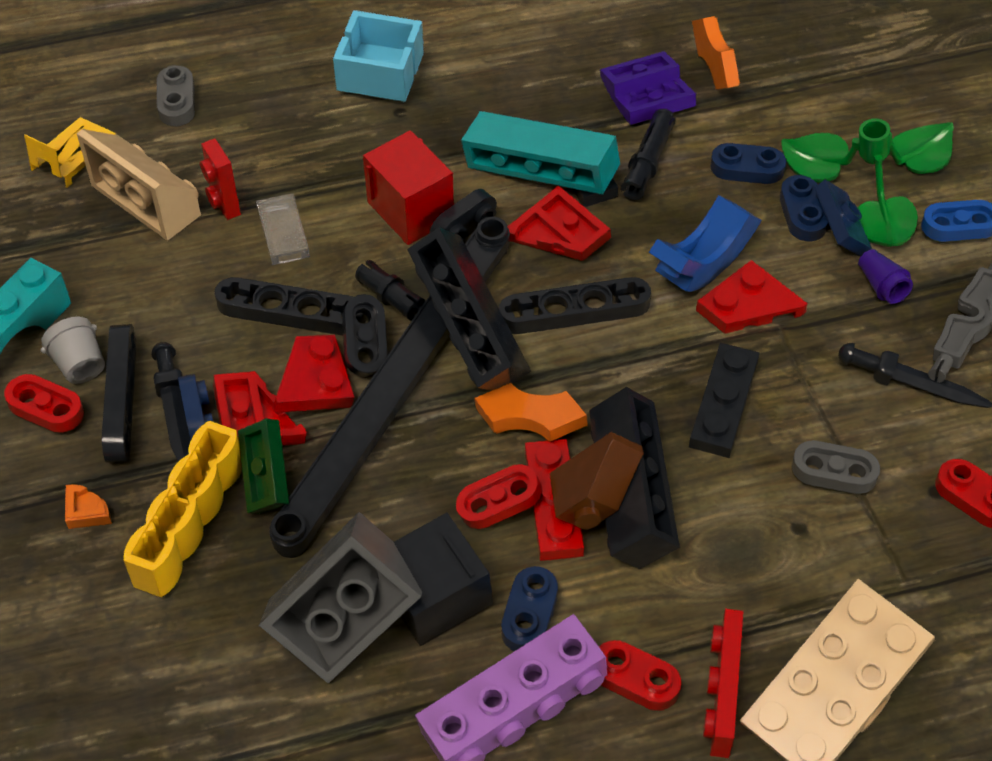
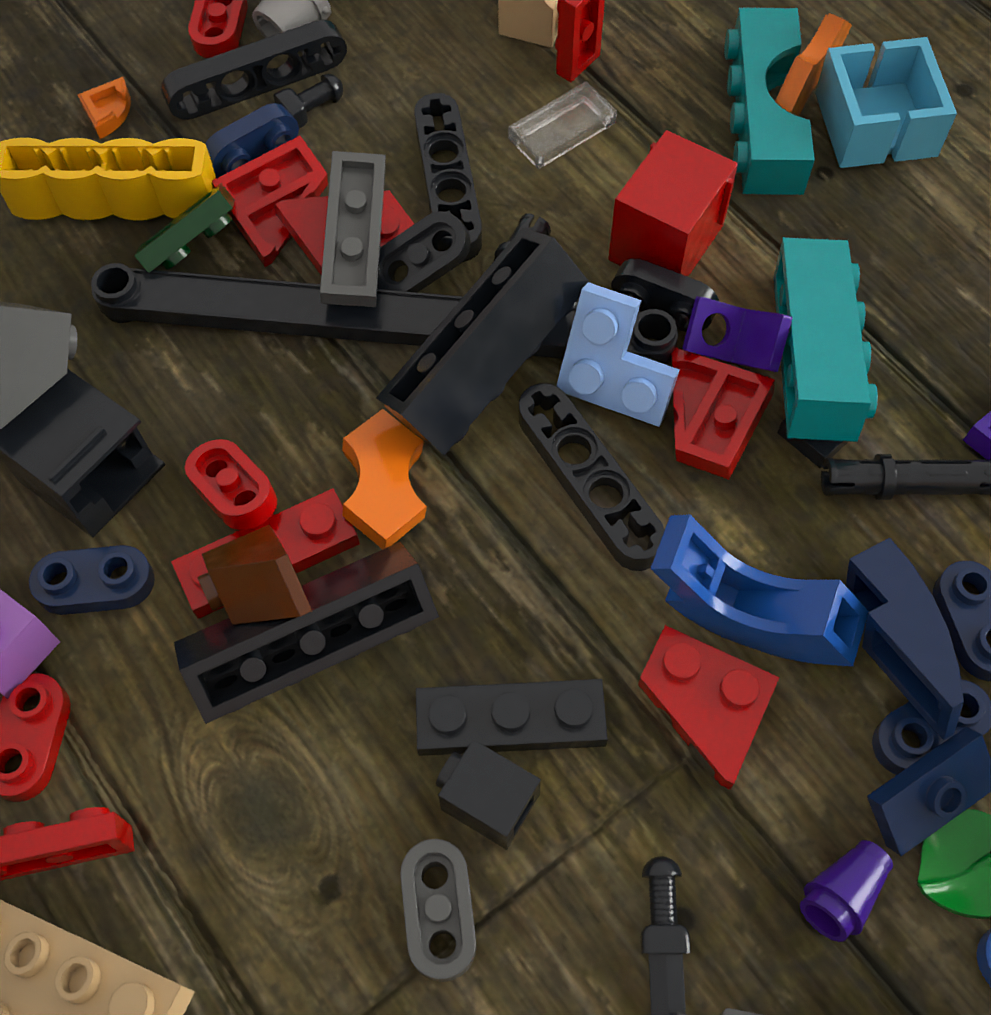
camera: 70 degrees right, 10 degrees up
none -> dark grey plate [320,151,386,307]
none -> black brick [436,739,541,850]
none -> light blue plate [556,282,680,427]
none -> dark purple bracket [682,296,792,372]
none -> teal arch [725,8,815,195]
none -> orange tile [775,13,852,116]
none -> dark blue slope [846,537,964,740]

